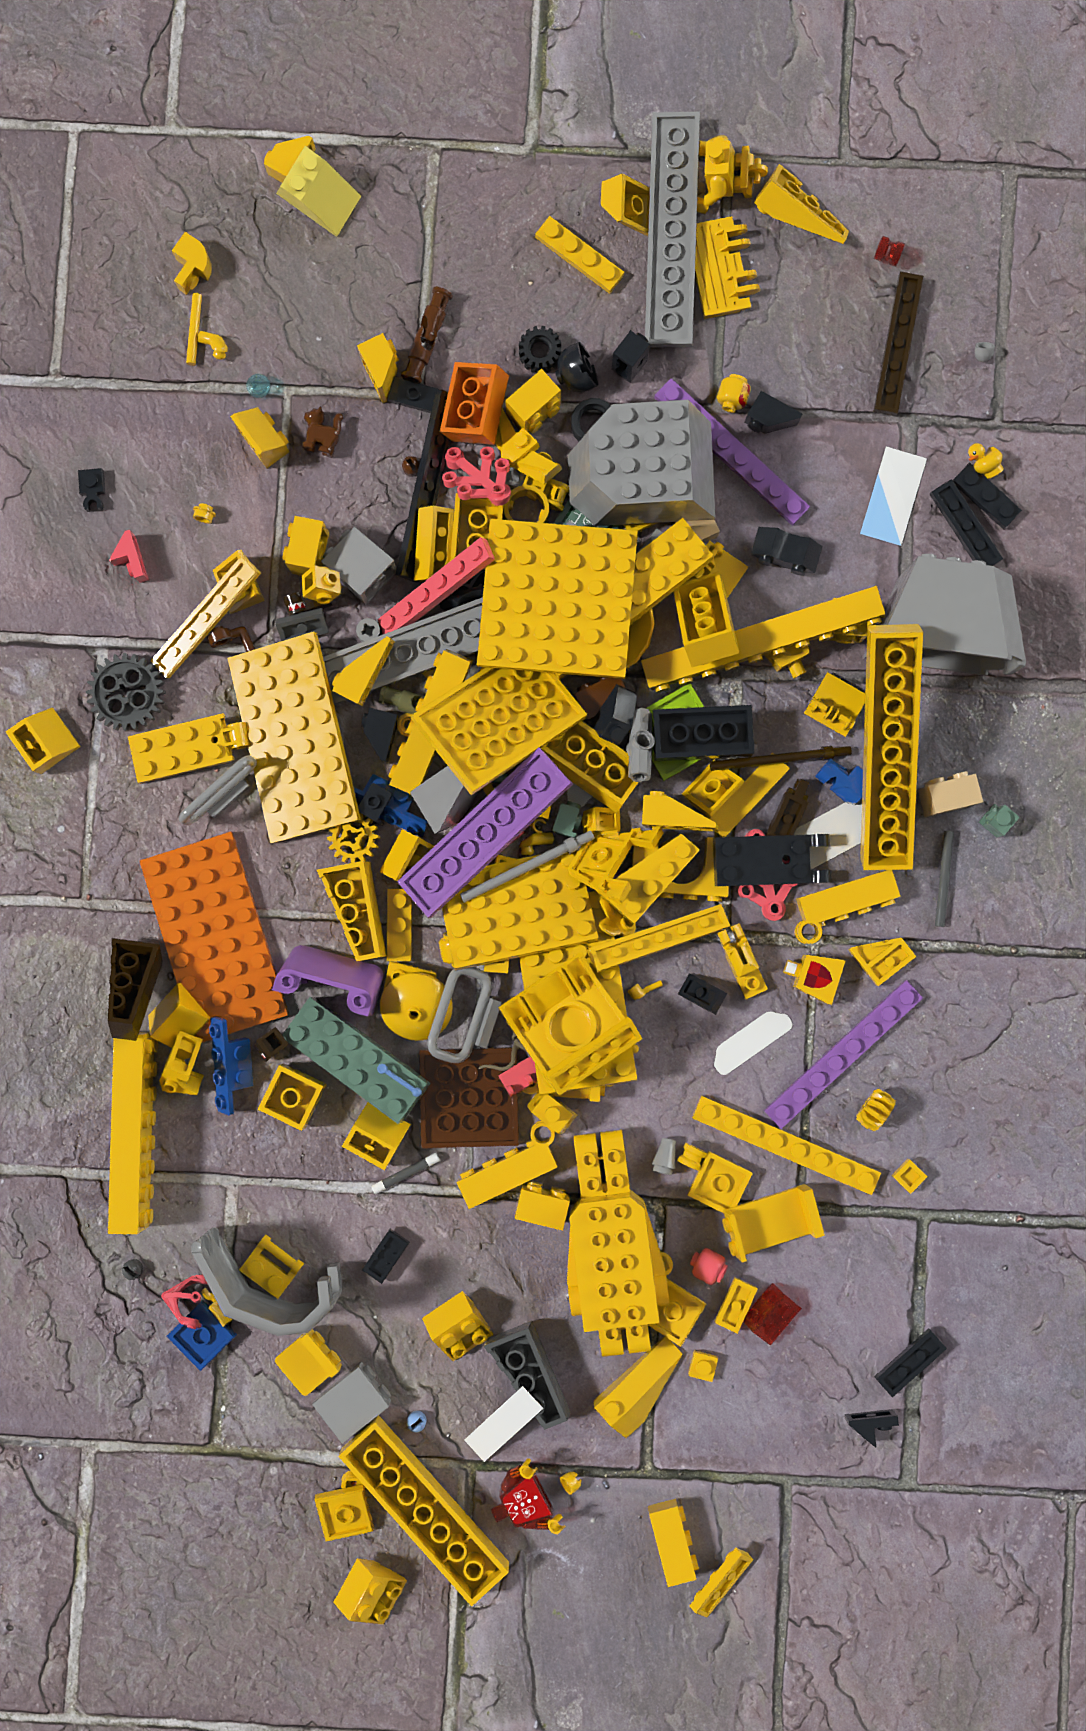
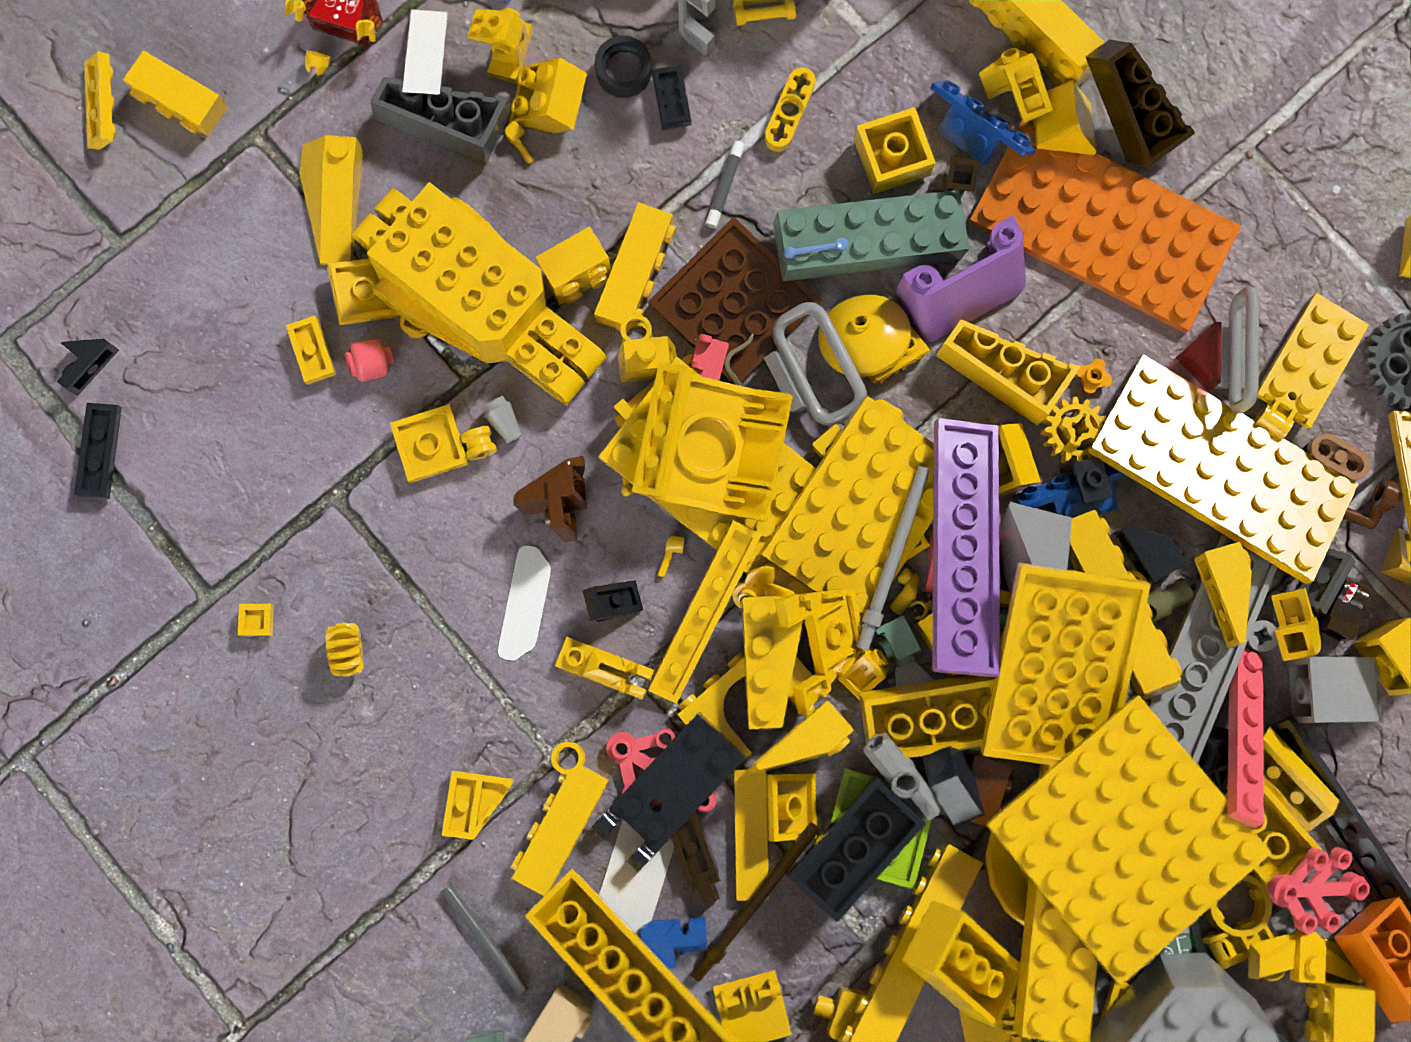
camera: 130 degrees right, 5 degrees down
yellow brick [302,565,342,604] -> none
yellow slope [342,1102,411,1171] -> none
yellow plate [387,889,412,961] -> none
reddish brown hinge [402,456,420,477] -> none
yellow plate [688,1350,718,1382] -> none
yellow plate [692,1096,881,1195] -> none
yellow panel [722,1184,825,1262] -> none
clear red bracket [743,1283,802,1346] -> none
medium lavender plate [764,980,923,1129] -> none
yellow torso [783,955,845,1005] -> none
none -> yellow tile [467,8,533,84]
none -> yellow hand [505,121,534,165]
none -> reddish brown piece [513,456,587,542]
none -> black tyre [595,35,652,98]
none -> yellow beam [765,68,816,152]
none -> light orange plate [1076,358,1112,394]
none -> clear red slope [1175,322,1222,389]
none -> yellow brick [1271,587,1321,662]
none -> medium nougat plate [1307,433,1370,481]

